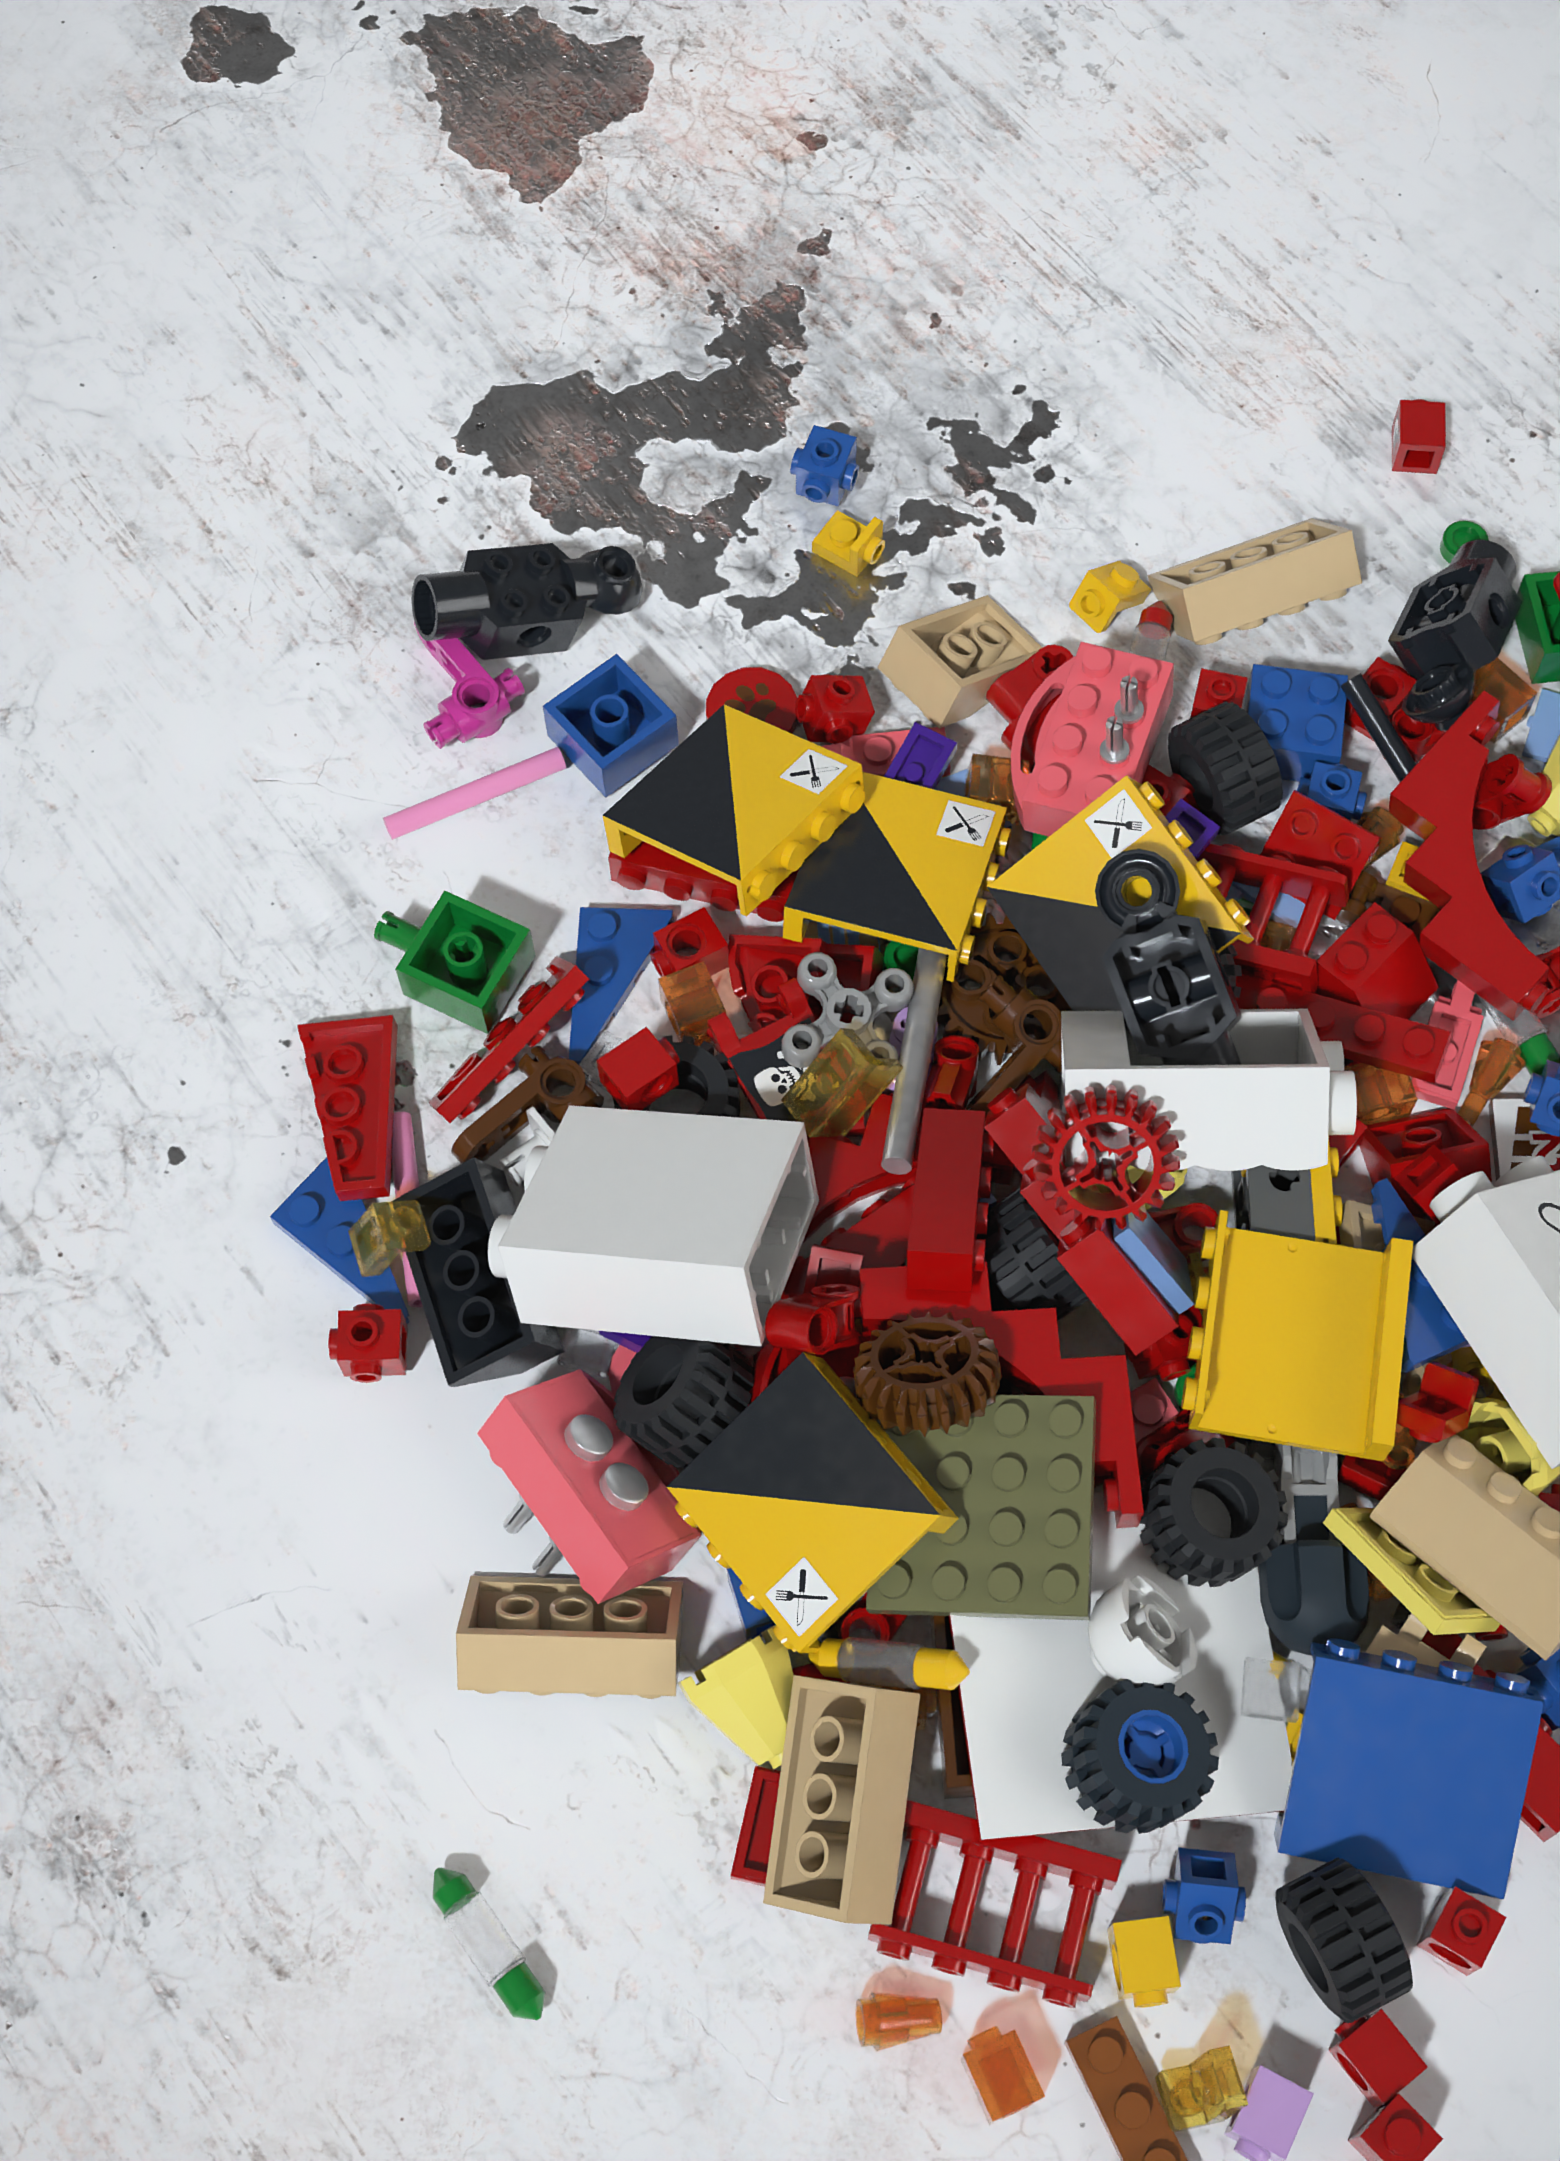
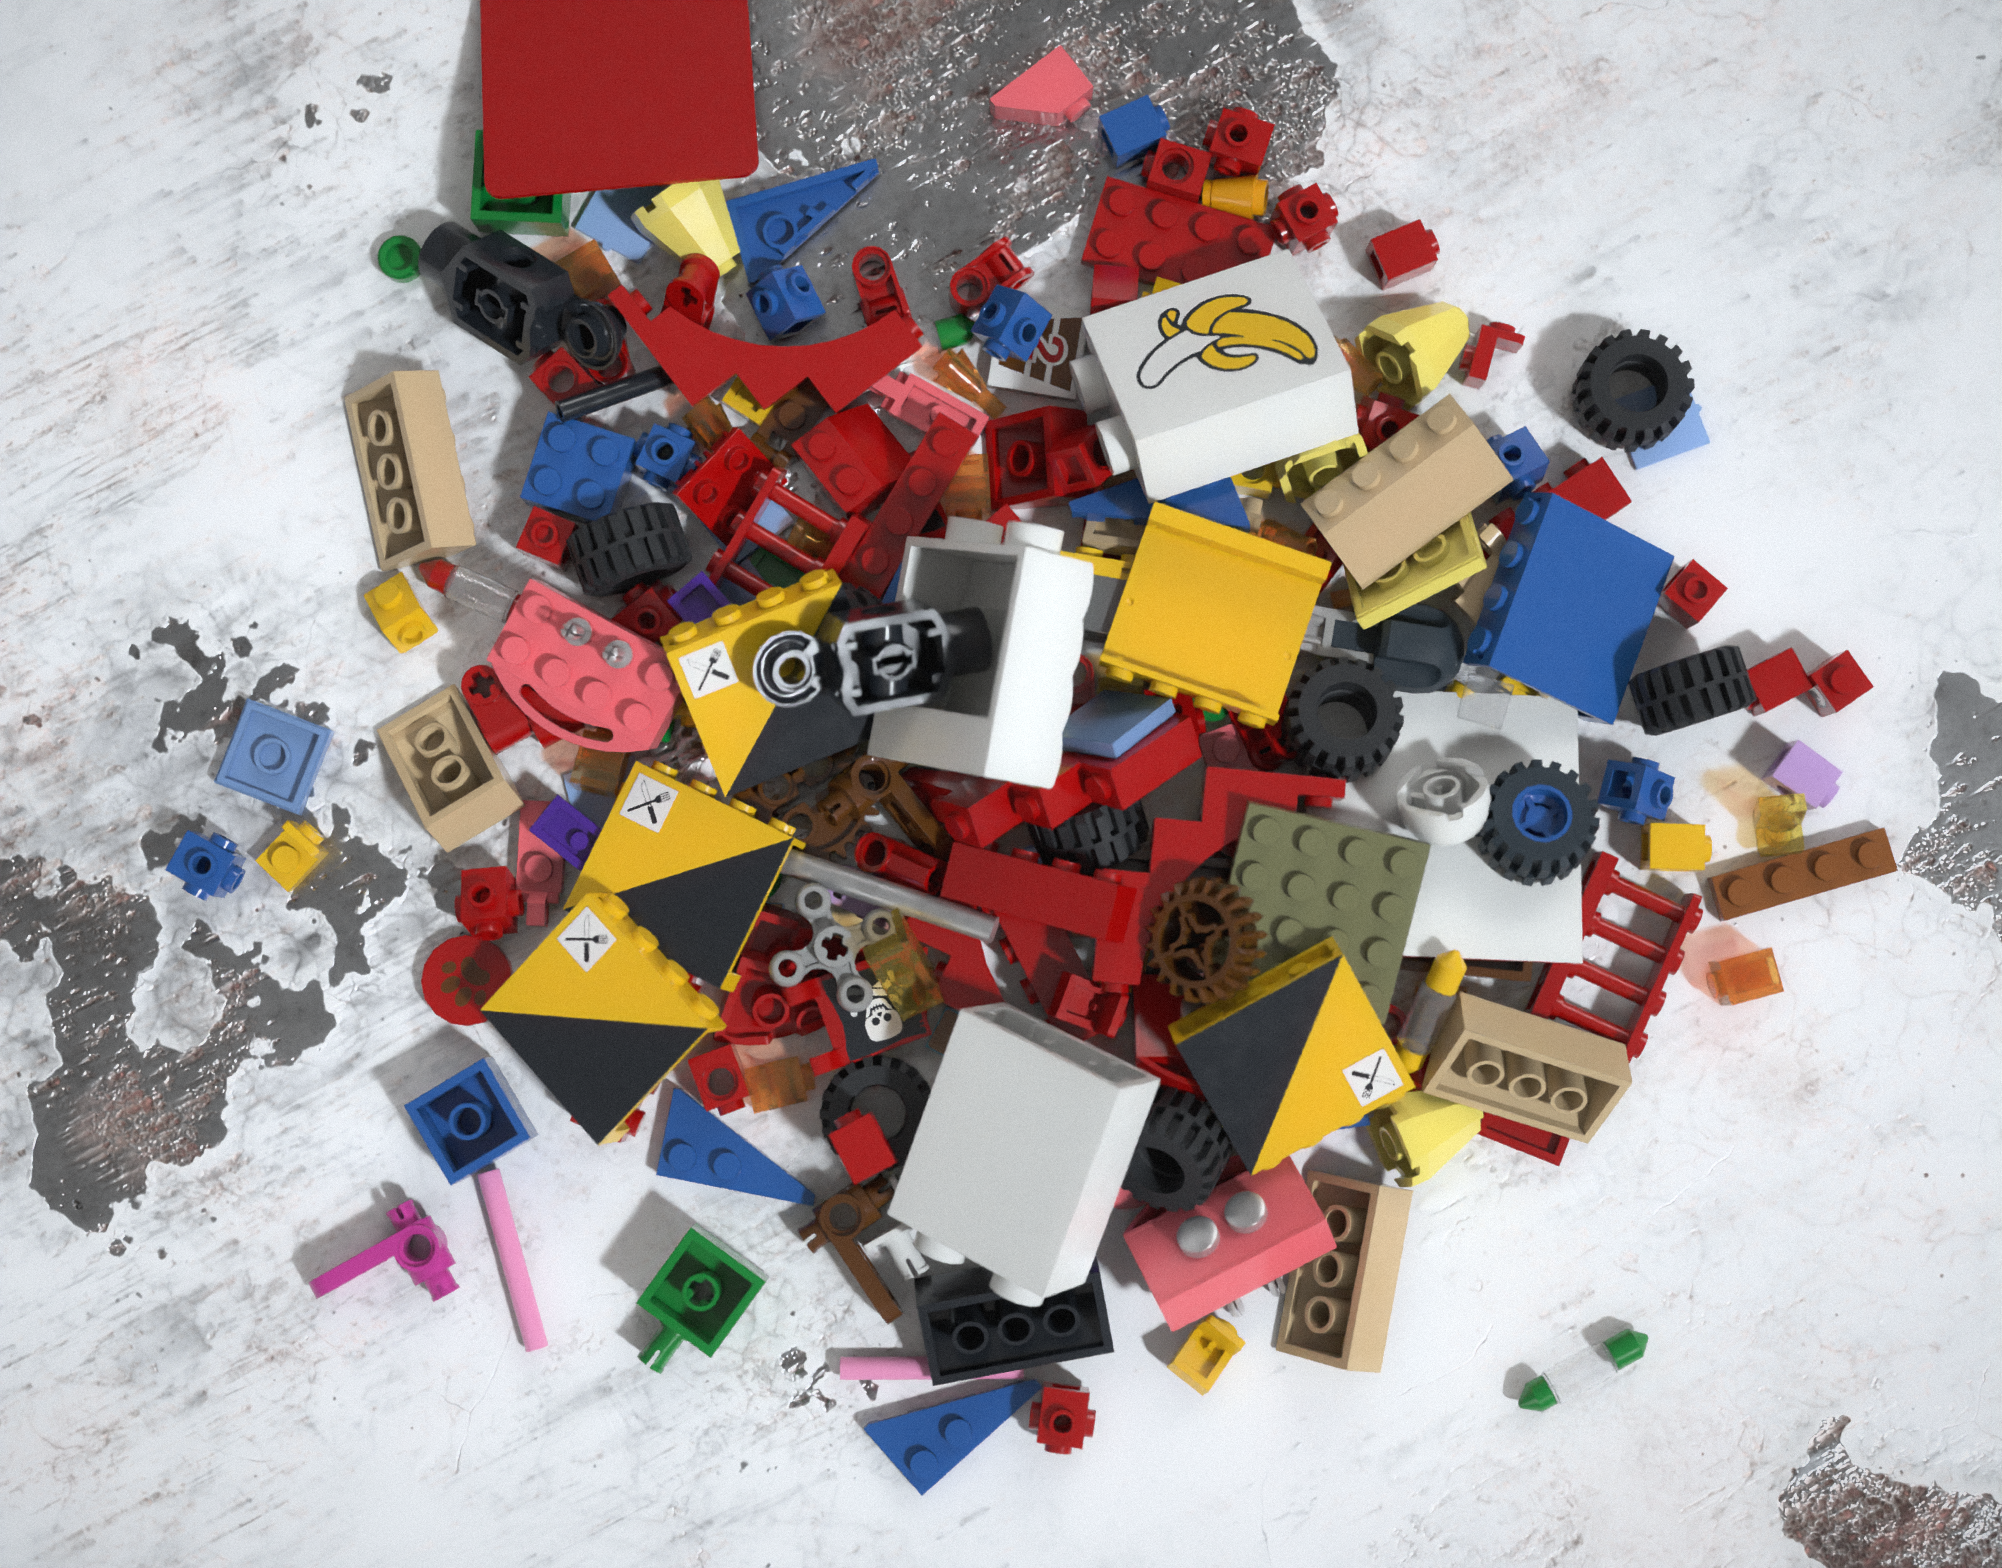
camera: 85 degrees left, 20 degrees up
red wing [297,1015,398,1201] -> none
clear yellow bracket [348,1200,431,1277] -> none
black brick [411,543,642,660] -> none
red wing [429,956,589,1123] -> none
red piece [765,1284,861,1355] -> none
clear orange cone [855,1992,942,2052] -> none
red gear [1032,1084,1180,1232] -> none
red brick [1392,399,1446,474] -> none
red bracket [1396,1361,1479,1443] -> none
none -> medium blue tile [214,698,335,815]
none -> yellow bracket [1167,1314,1246,1396]

